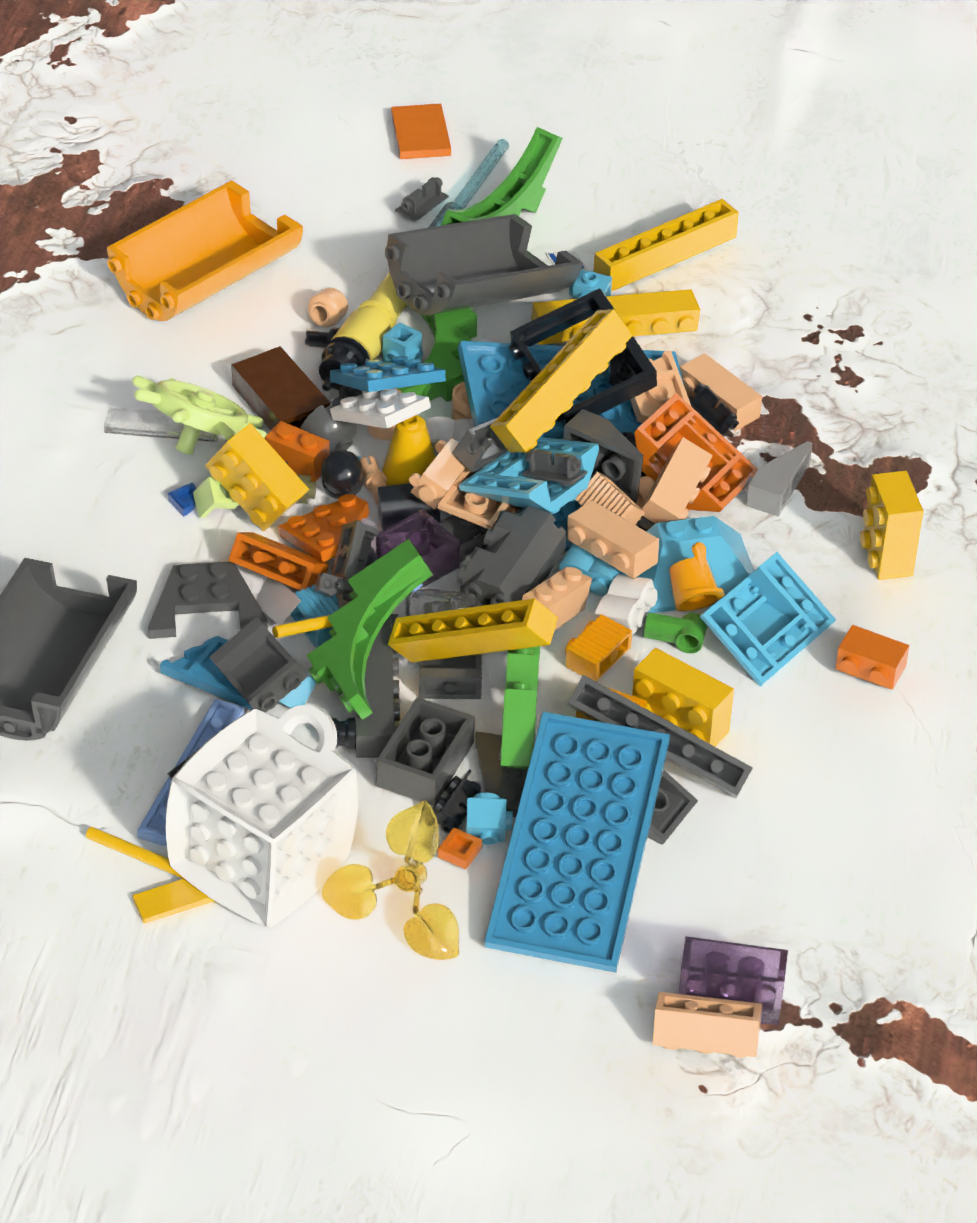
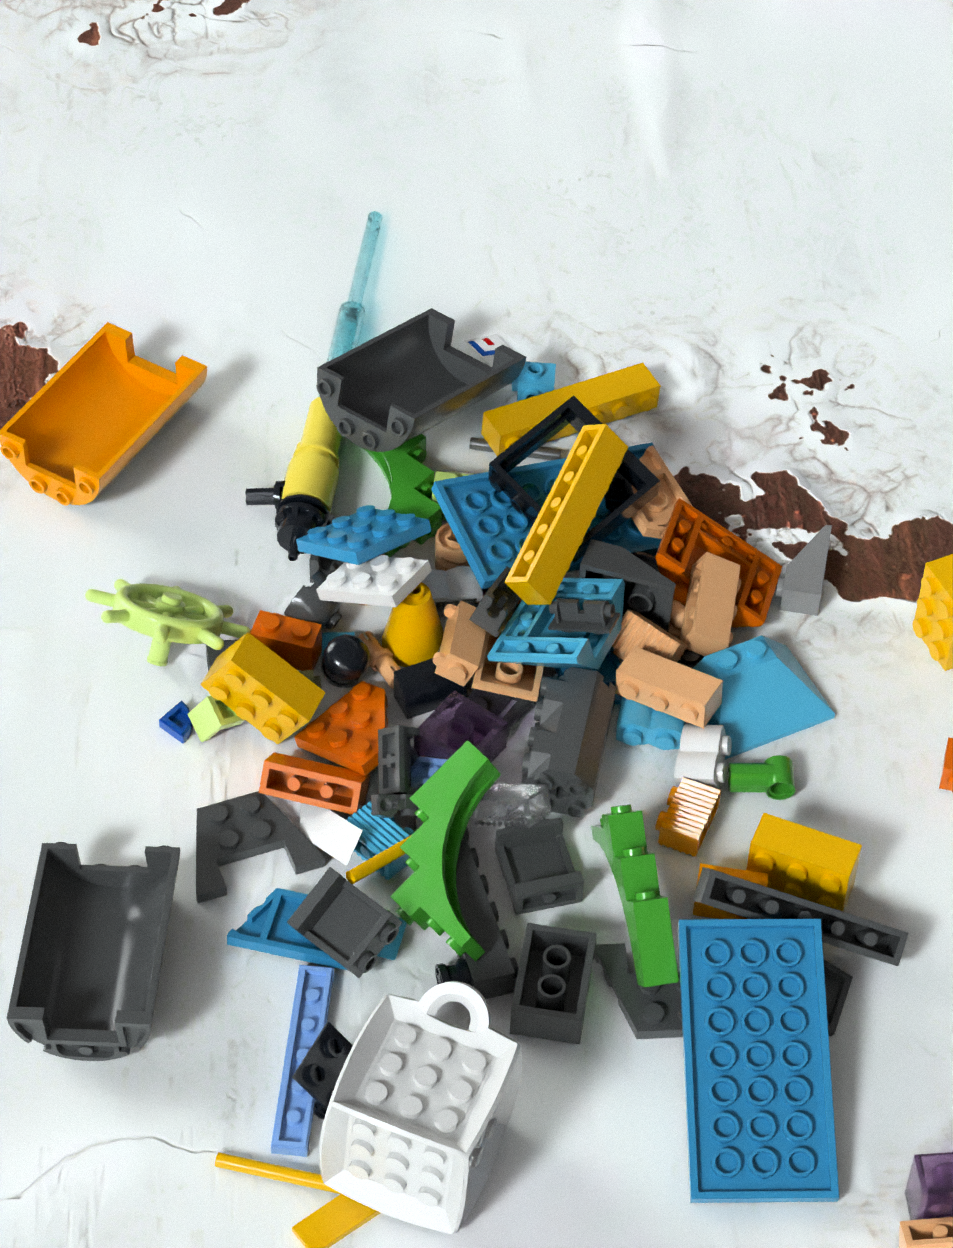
camera: 15 degrees left, 5 degrees up
clear tile [104,407,219,442] -> none
reddish brown brick [231,346,331,430] -> none
light nougat head [308,287,348,327] -> none
clear yellow plant [322,800,460,960] -> none
medium azure brick [383,322,423,363] -> none
yellow brick [388,598,558,663] -> none
orange tile [391,103,451,159] -> none
dark grey hinge [395,177,449,222] -> none
black hinge [427,769,481,834] -> none
orange plate [438,828,482,869] -> none
bright green arch [440,127,563,226] -> none
medium azure brick [466,793,513,845] -> none
light nougat brick [522,567,592,631] -> none
yellow brick [593,199,739,292] -> none
light orange hat [669,542,724,612] -> none
light nougat brick [680,353,762,431] -> none
black hinge [688,384,739,437] -> none
medium azure slope [700,552,836,686] -> none

